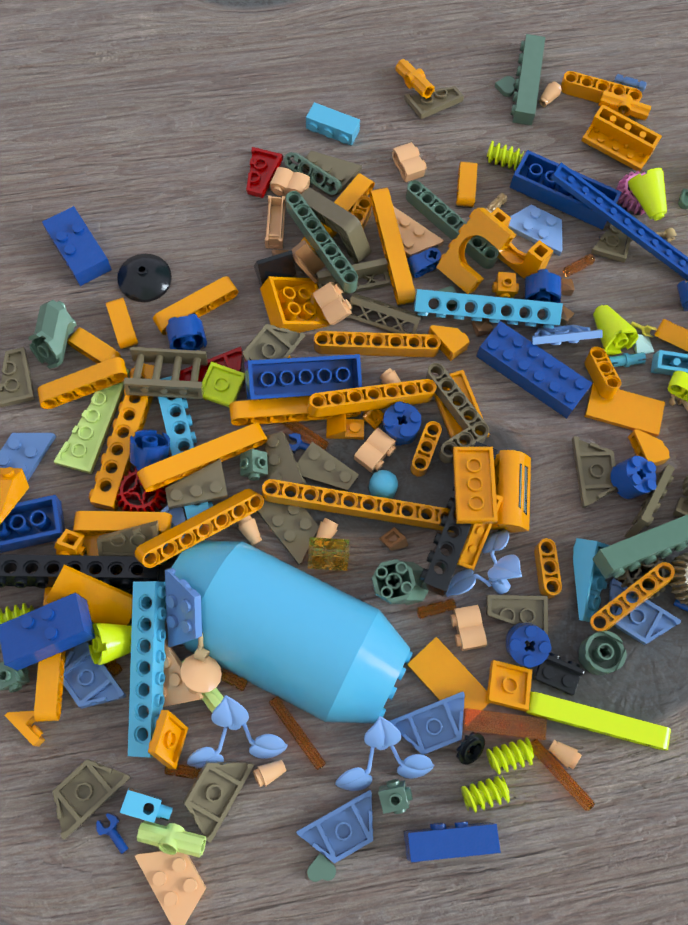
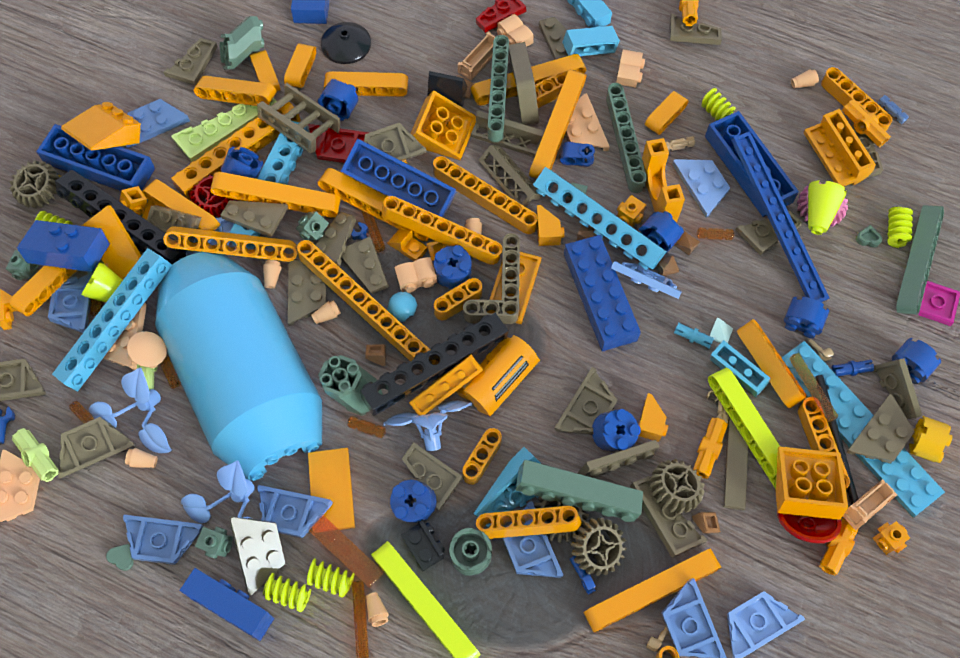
camera: 40 degrees right, 5 degrees down
medium azure torso [120,787,173,823] -> none
light orange plate [148,710,188,769] -> none
medium blue wing [165,568,202,647] -> none
tan hand [194,633,210,662] -> none
neon yellow tile [202,362,245,408] -> none
clear orange axle [269,696,326,770] -> none
sand green beam [284,152,342,195] -> none
medium nougat panel [291,240,325,284] -> none
clear yellow brick [308,537,349,571] -> none
light nougat brick [313,282,352,325] -> none
light orange arch [436,208,517,294] -> none
light nougat brick [450,605,487,651] -> none
light orange tile [453,447,498,524] -> none
black gear [456,732,485,765] -> none
light orange plate [486,660,532,712] -> none
sand green tile [495,76,515,97] -> none
sand green brick [510,34,545,126] -> none
light orange beam [584,347,621,399] -> none
light orange tile [584,383,665,437] -> none
neon yellow cone [593,305,639,355] -> none
light yellow hand [631,321,657,338] -> none
tan hand [655,228,677,241] -> none
none -> wing [229,516,285,596]
none -> medium azure brick [562,26,620,56]

